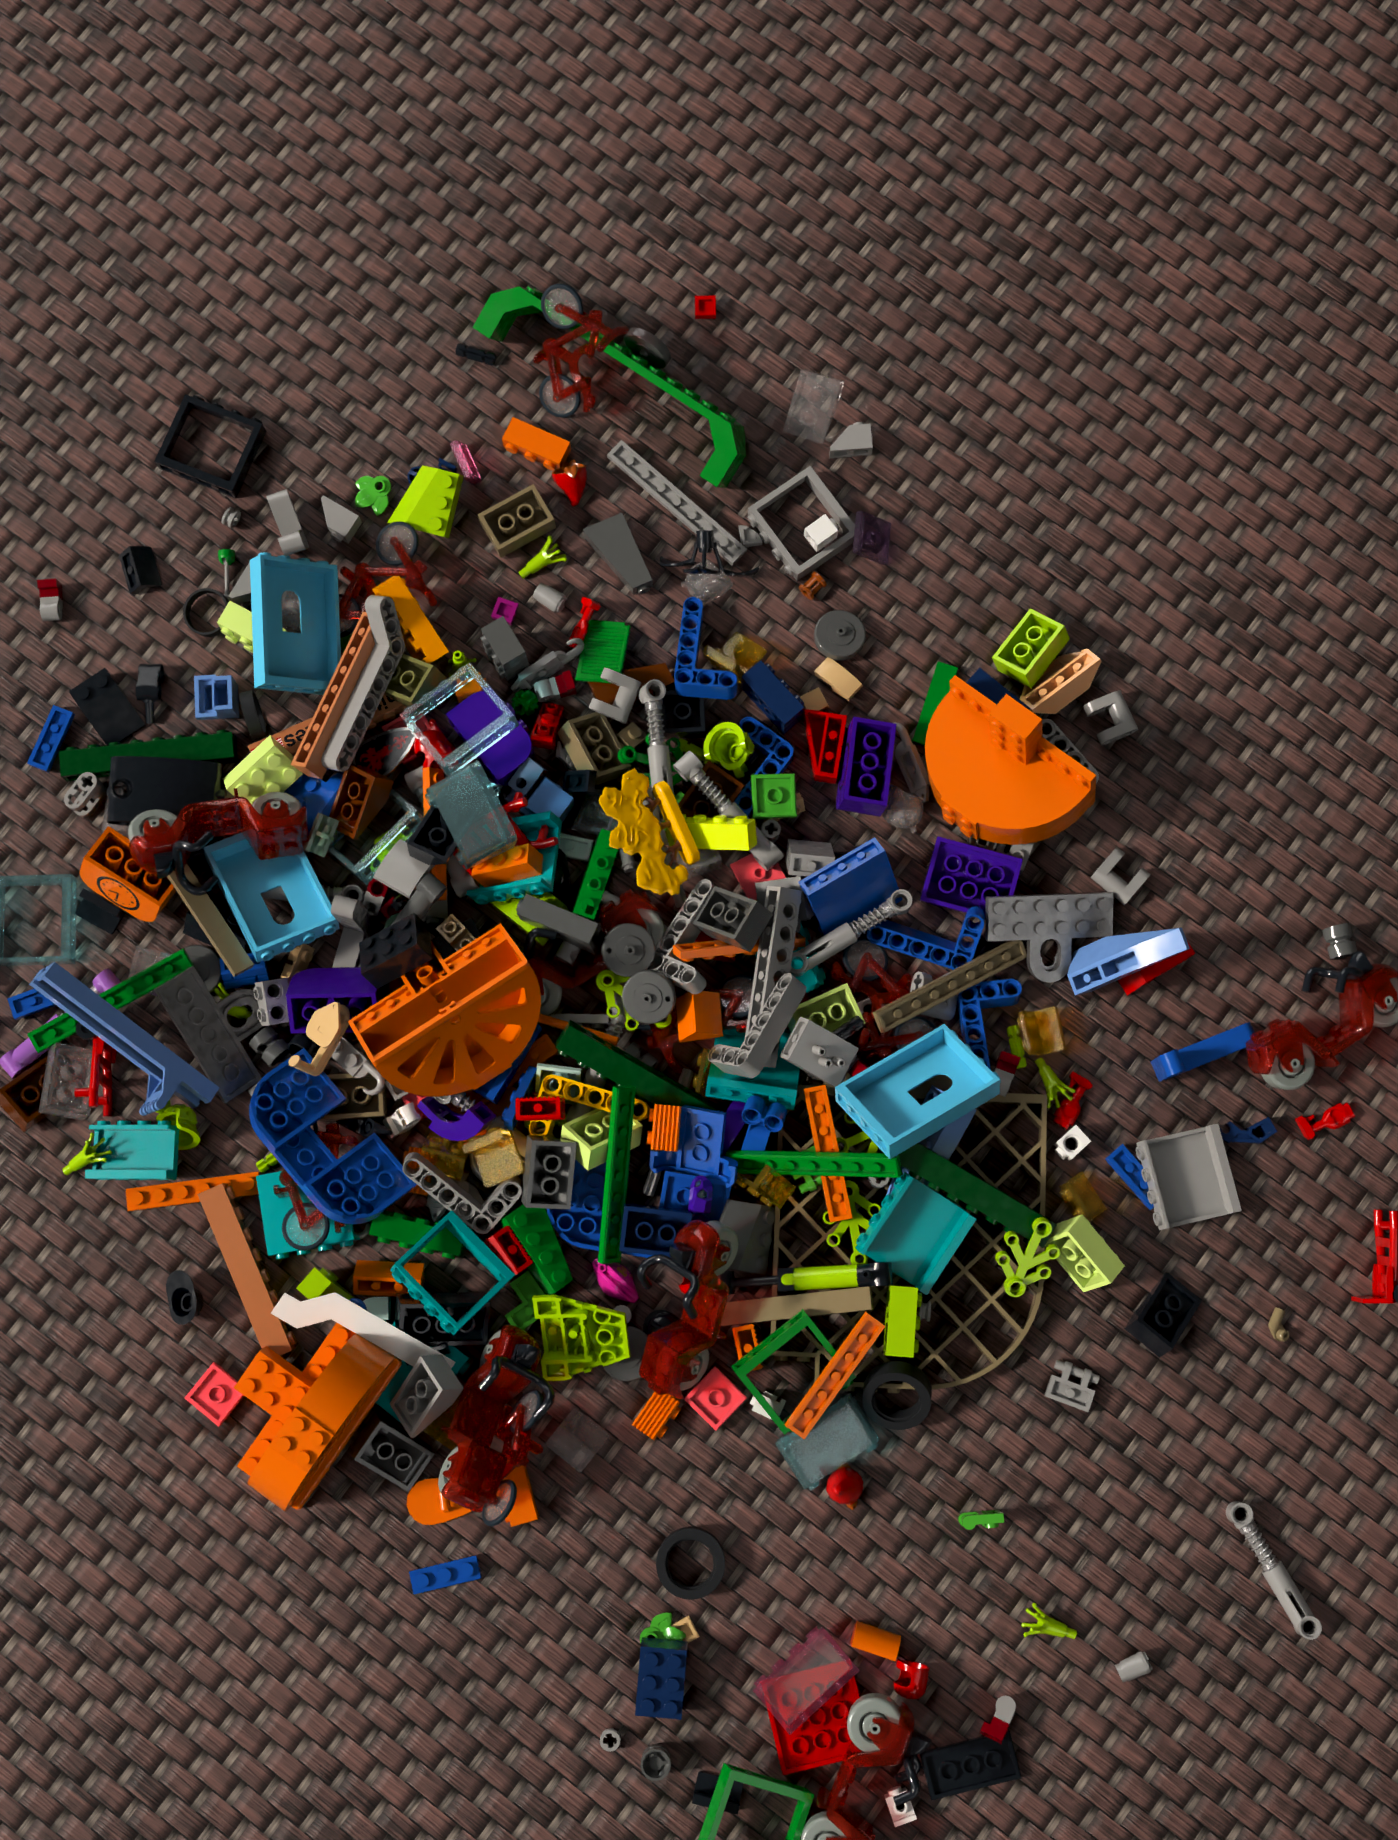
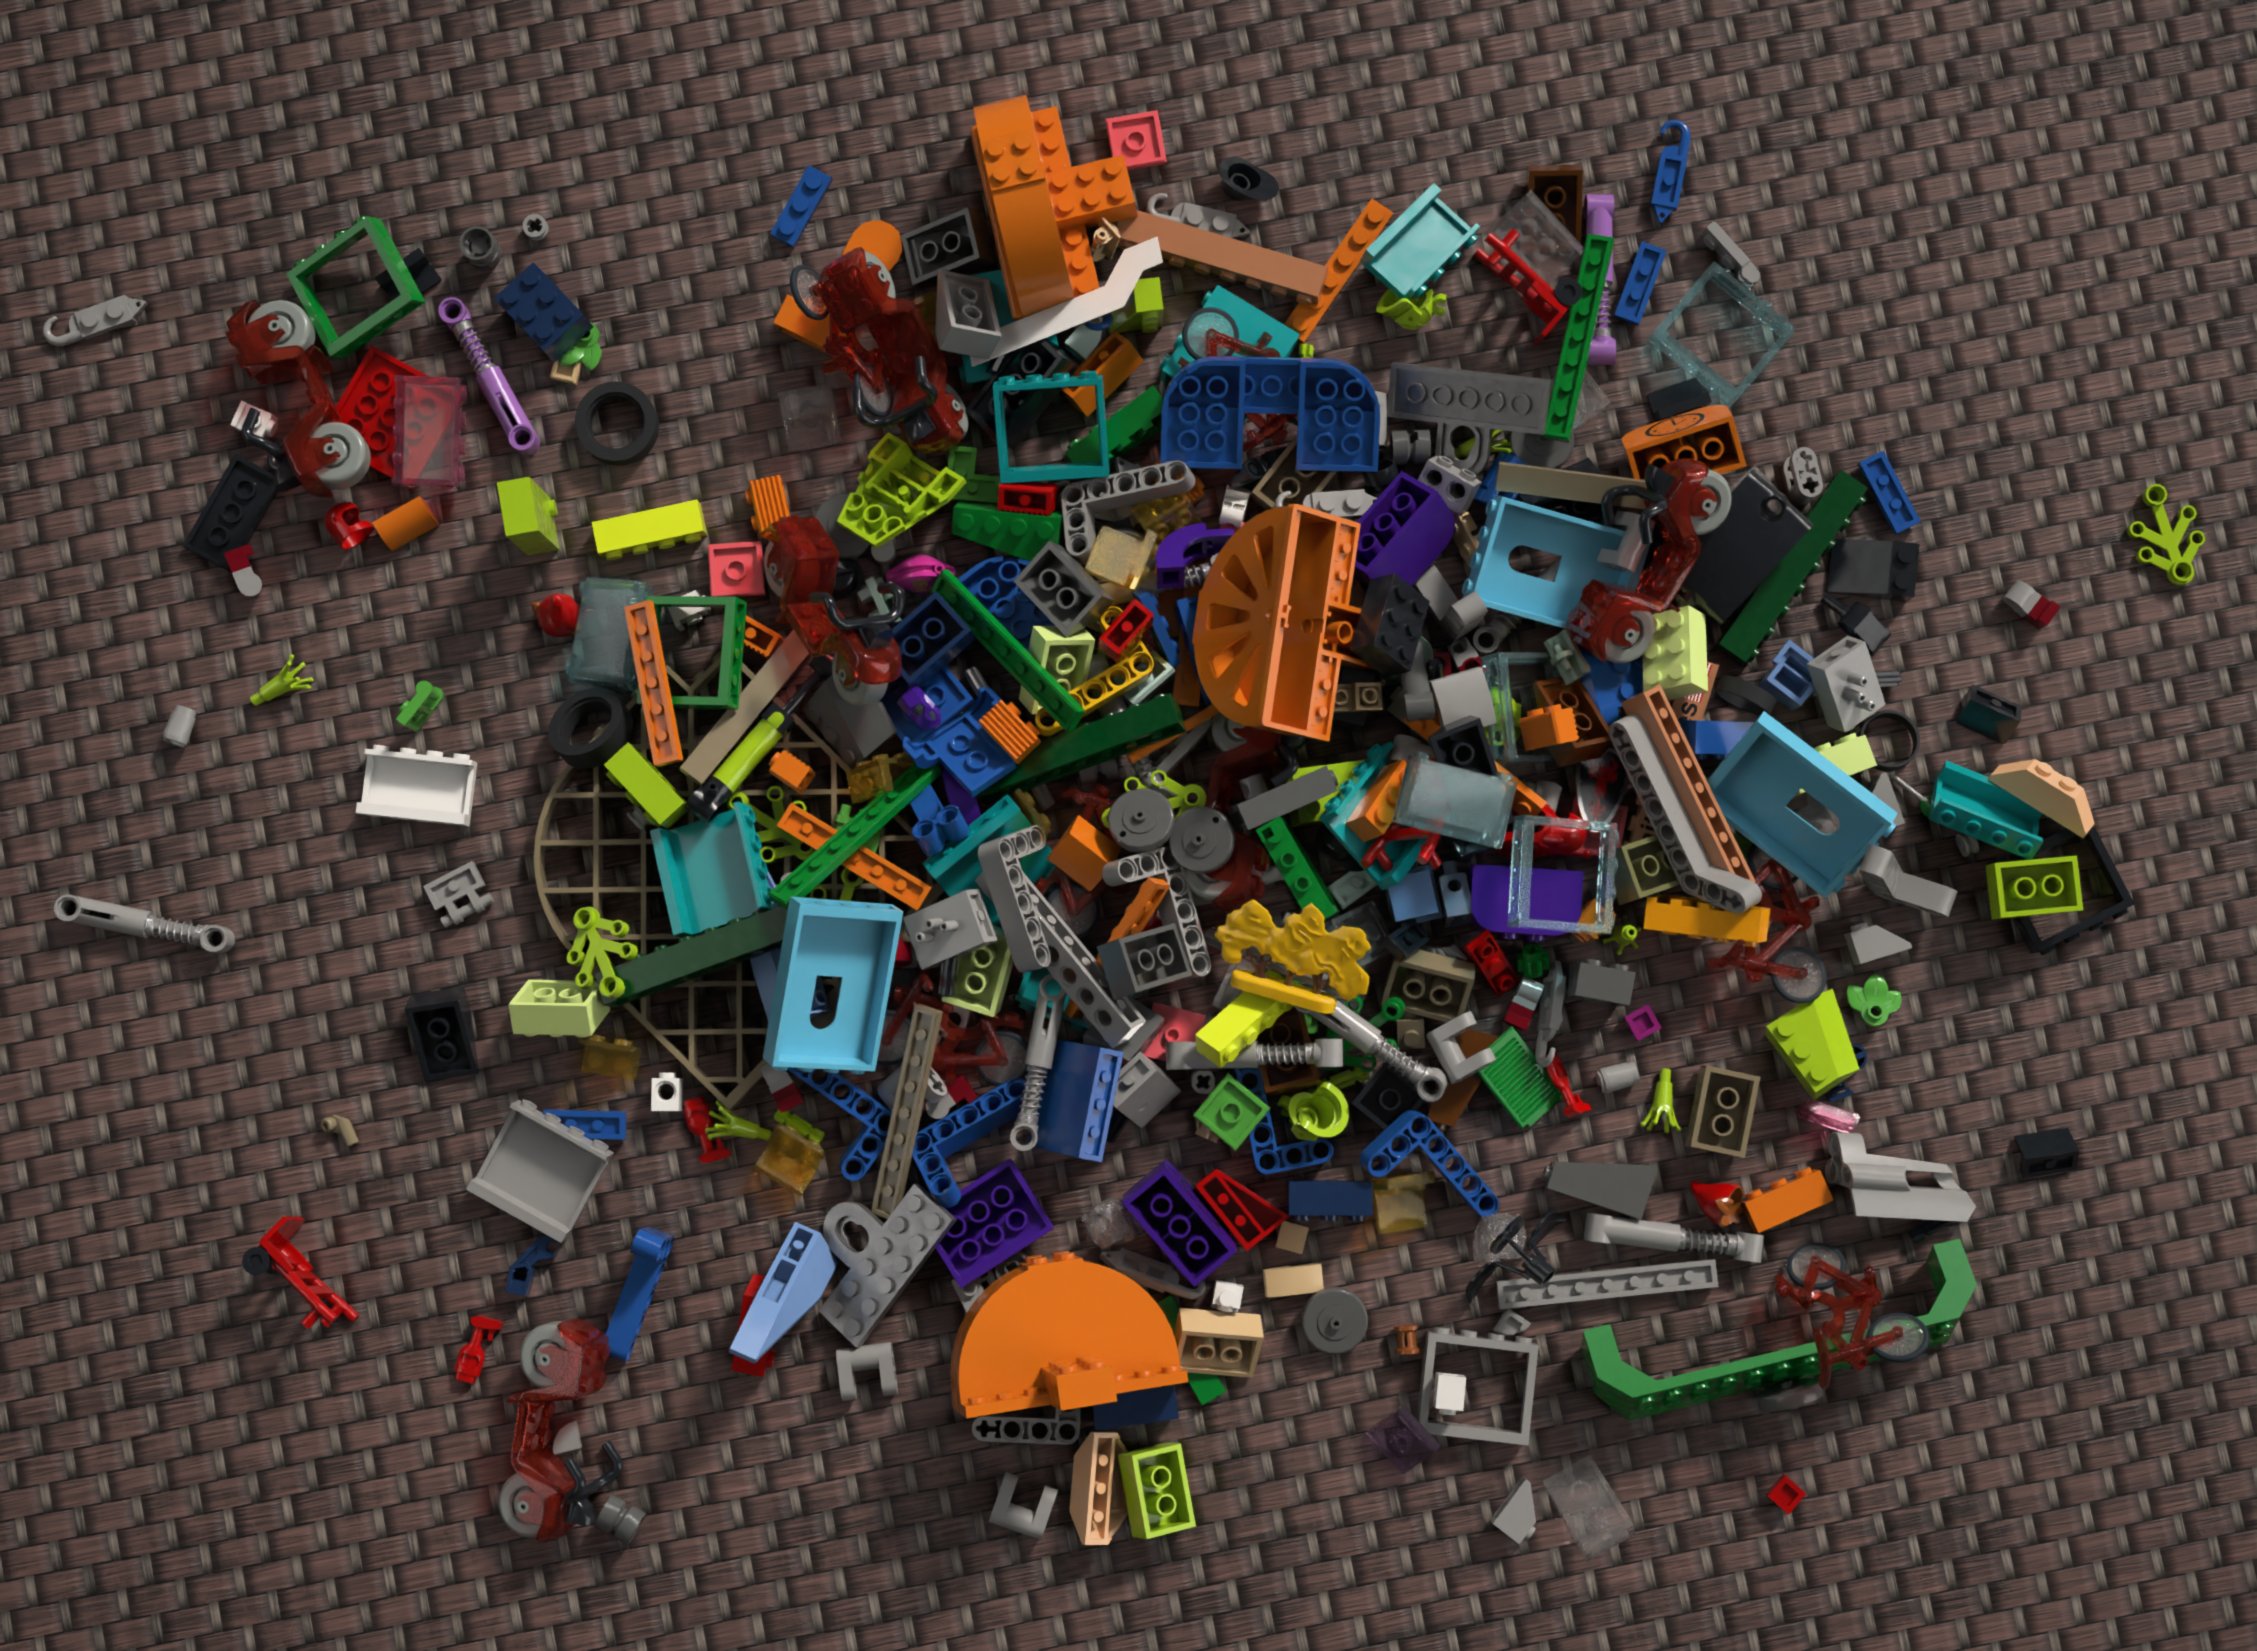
camera: 130 degrees right, 5 degrees up
medium blue piece [29,962,219,1116] -> none
lime piece [62,1133,112,1175] -> none
tan piece [288,1002,350,1076] -> none
none -> white panel [356,745,477,827]
none -> medium lavender piece [438,297,540,456]
none -> lime brick [497,477,559,555]
none -> light grey tile [553,1420,582,1454]
none -> neon yellow brick [592,500,707,560]
none -> orange brick [768,750,815,795]
none -> sand green hips [858,577,905,624]
none -> leg [926,1075,979,1119]
none -> tan hinge [1090,217,1121,262]
none -> light grey plate [1146,193,1250,239]
none -> tan slope [1174,1308,1264,1378]
none -> white brick [1211,1280,1244,1312]
none -> orange brick [1519,704,1579,751]
none -> light grey piece [1584,1213,1764,1263]
none -> light grey connector [1596,511,1656,574]
none -> blue brick [1680,720,1754,759]
none -> light grey piece [1807,636,1903,733]
none -> light grey panel [1825,1132,1976,1222]
none -> teal panel [1929,760,2043,860]
none -> lime brick [1985,855,2083,920]
none -> light nougat wedge [1988,759,2095,838]
none -> black panel [2014,1128,2079,1178]

